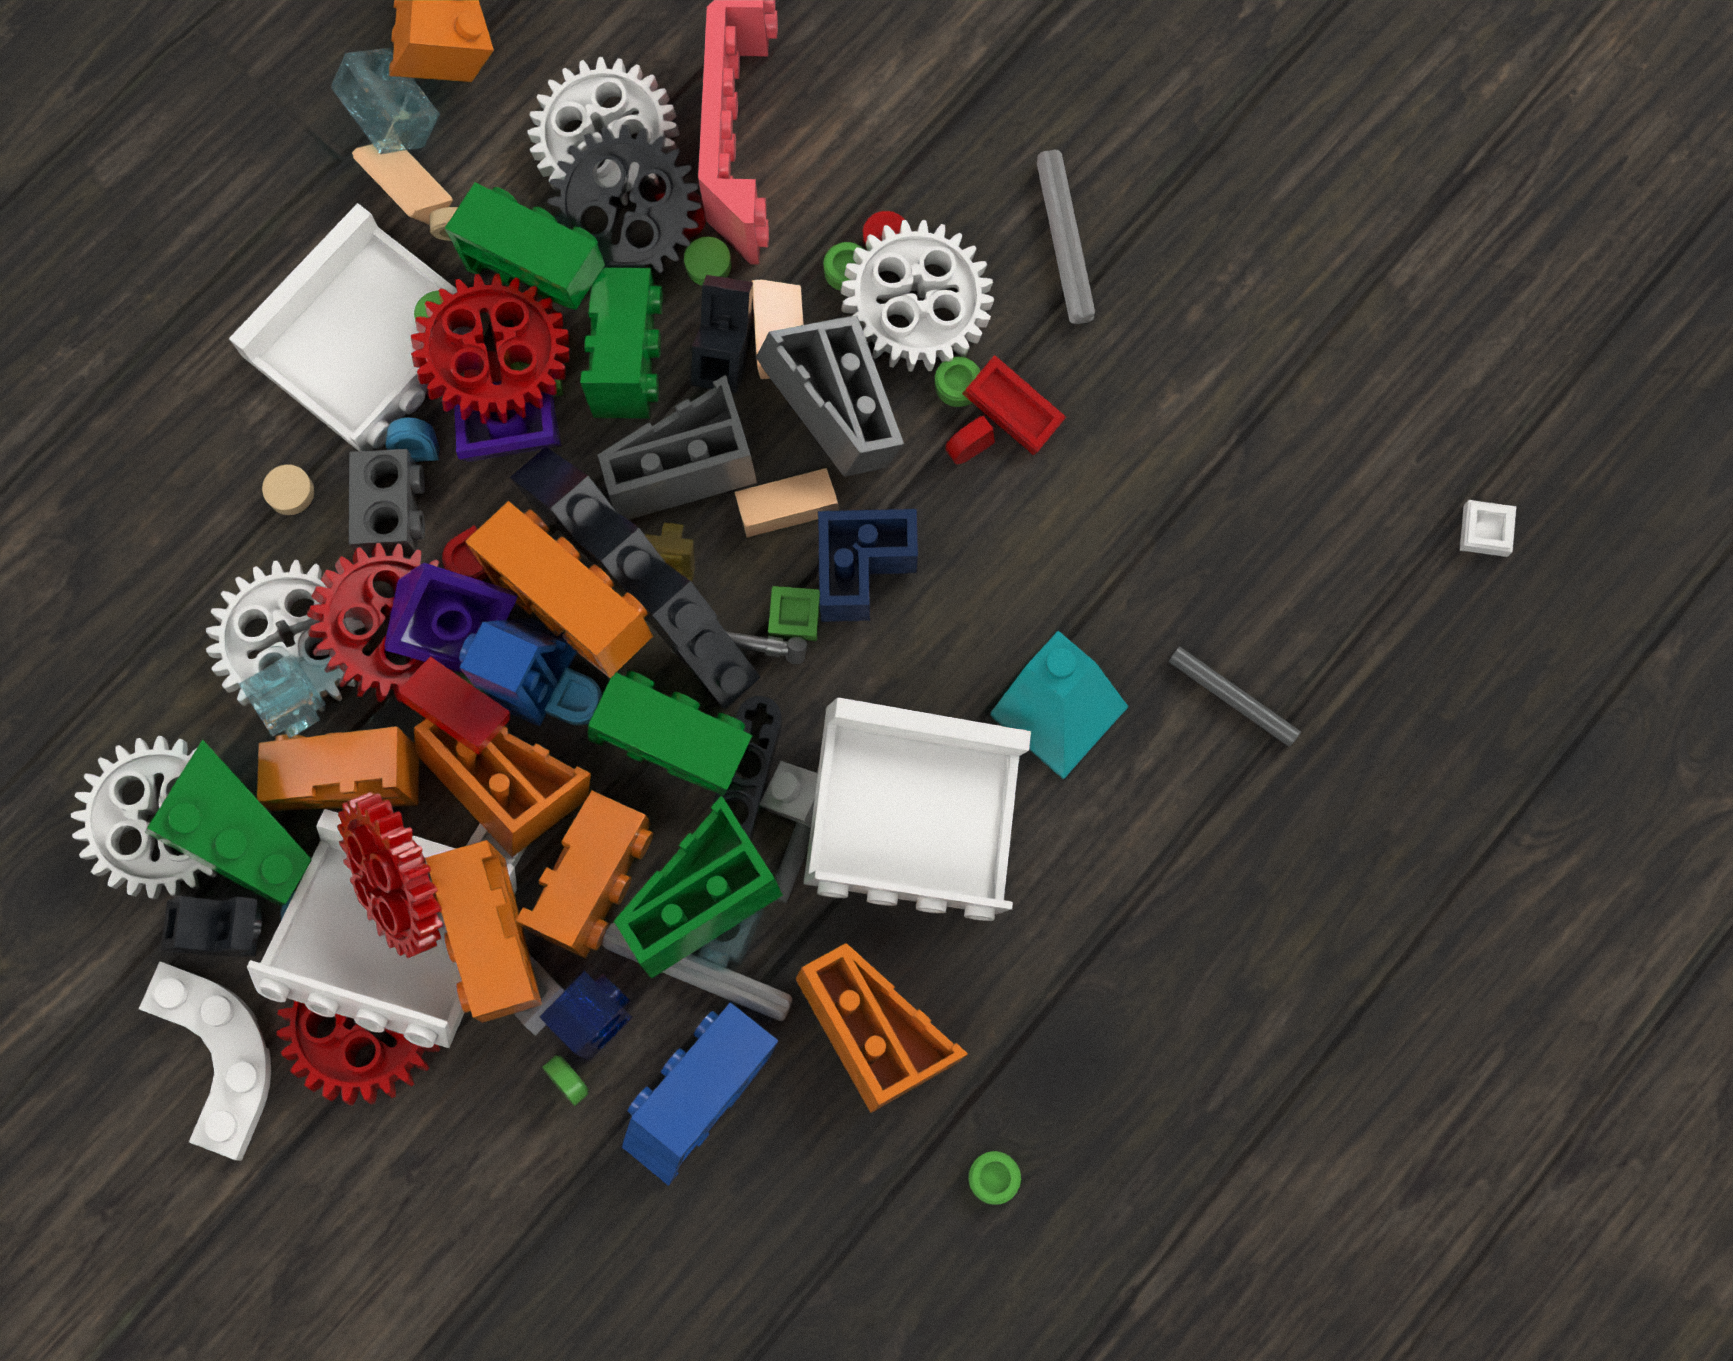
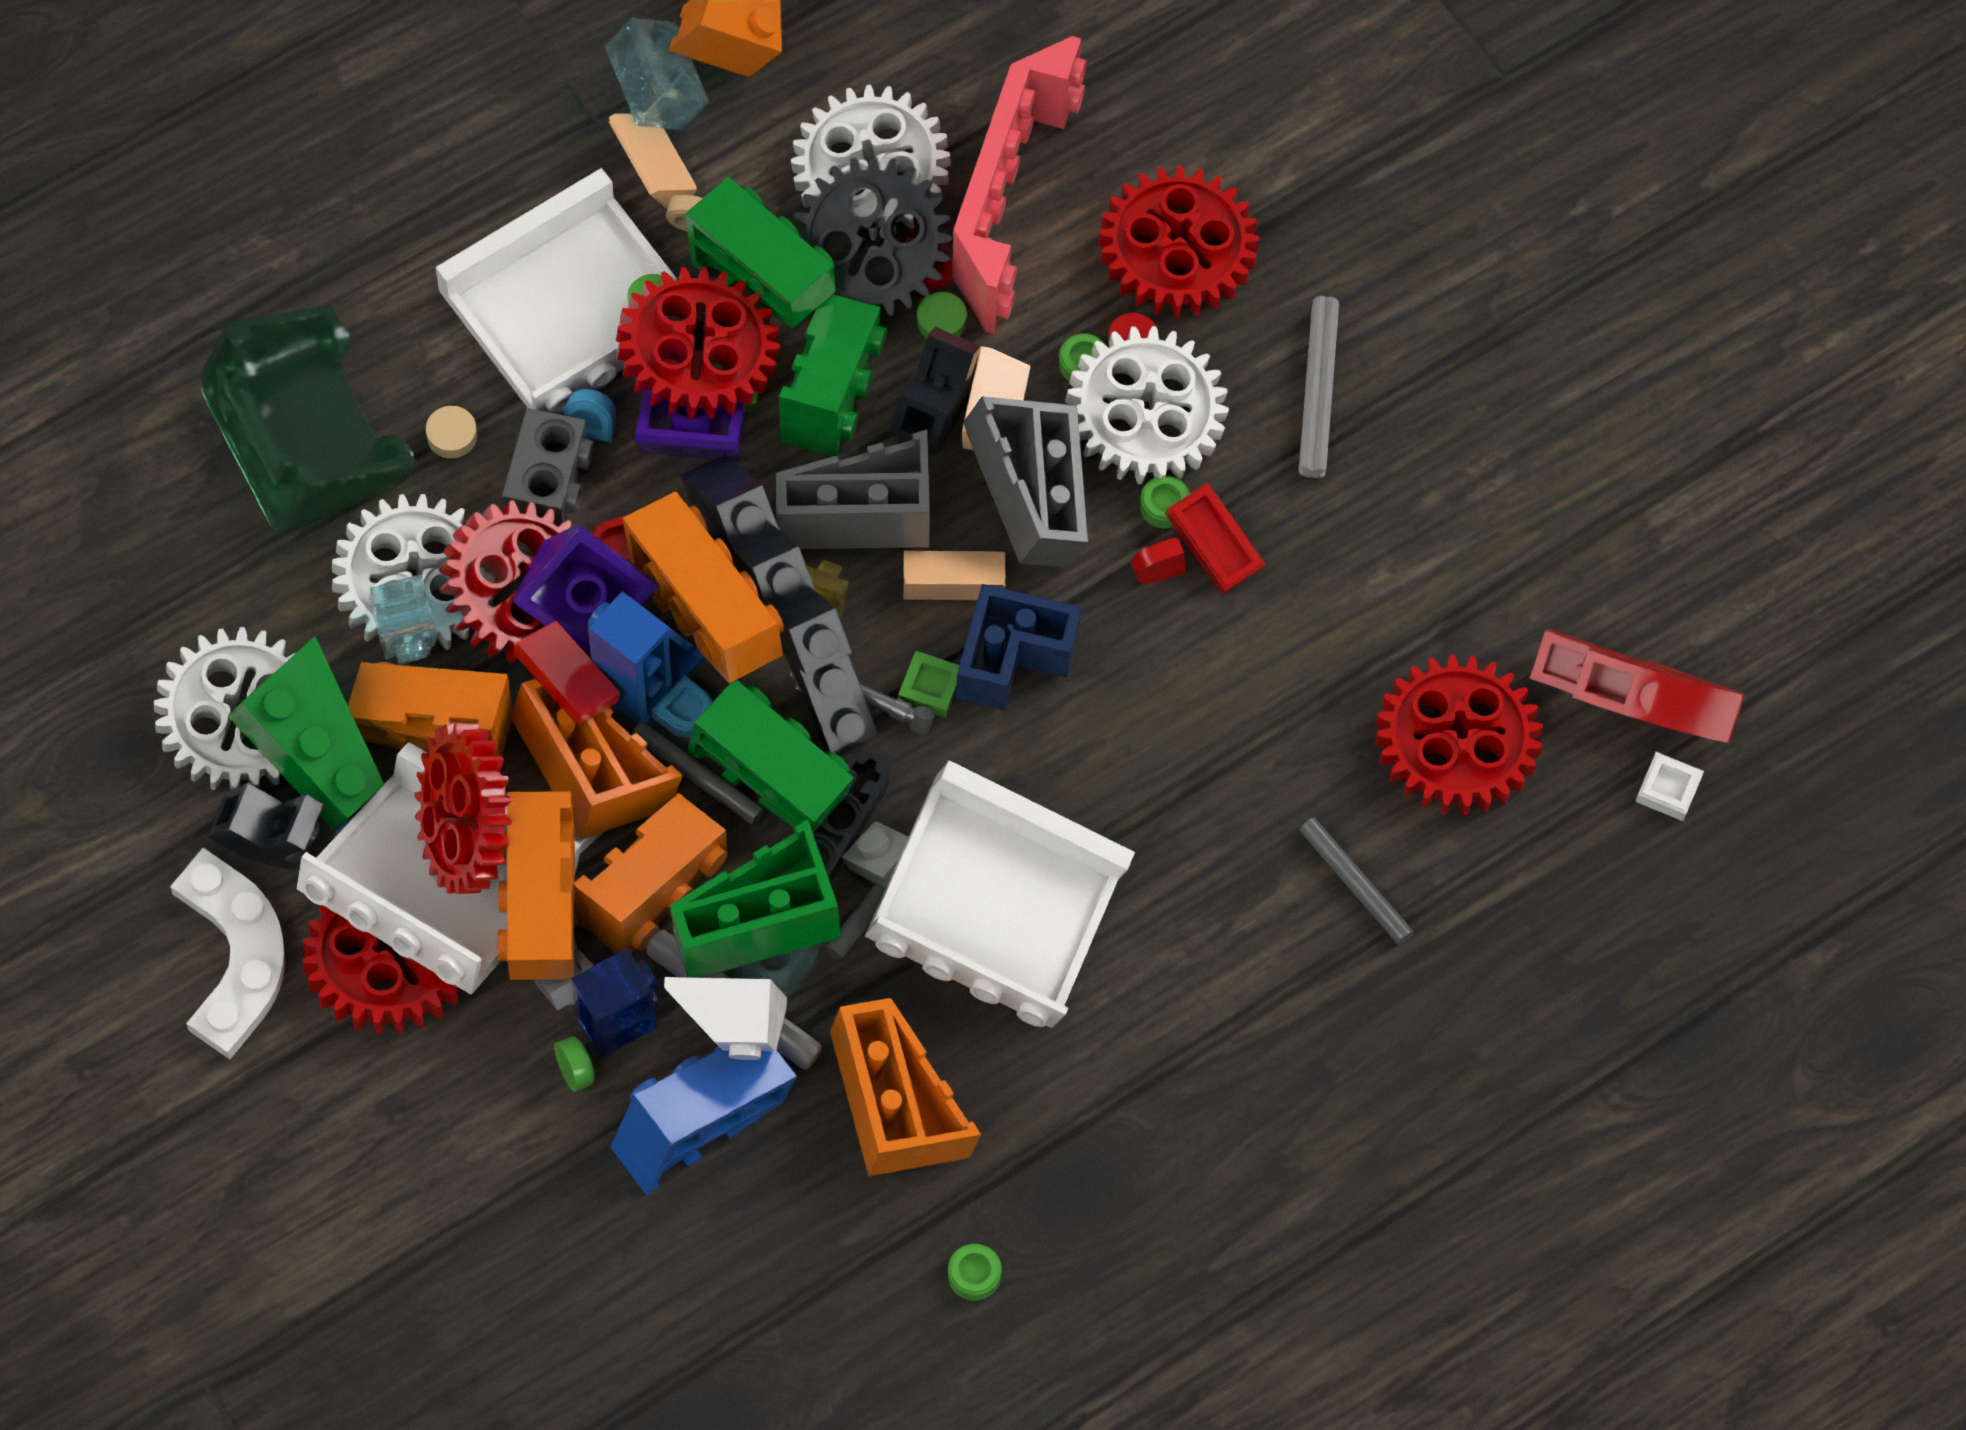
camera: 10 degrees right, 10 degrees down
teal slope [990,631,1128,780] -> none
none -> clear green windscreen [201,305,416,533]
none -> dark grey bar [631,722,765,825]
none -> white slope [664,977,787,1060]
none -> red gear [1098,165,1259,317]
none -> red gear [1375,654,1543,816]
none -> red slope [1530,629,1745,743]

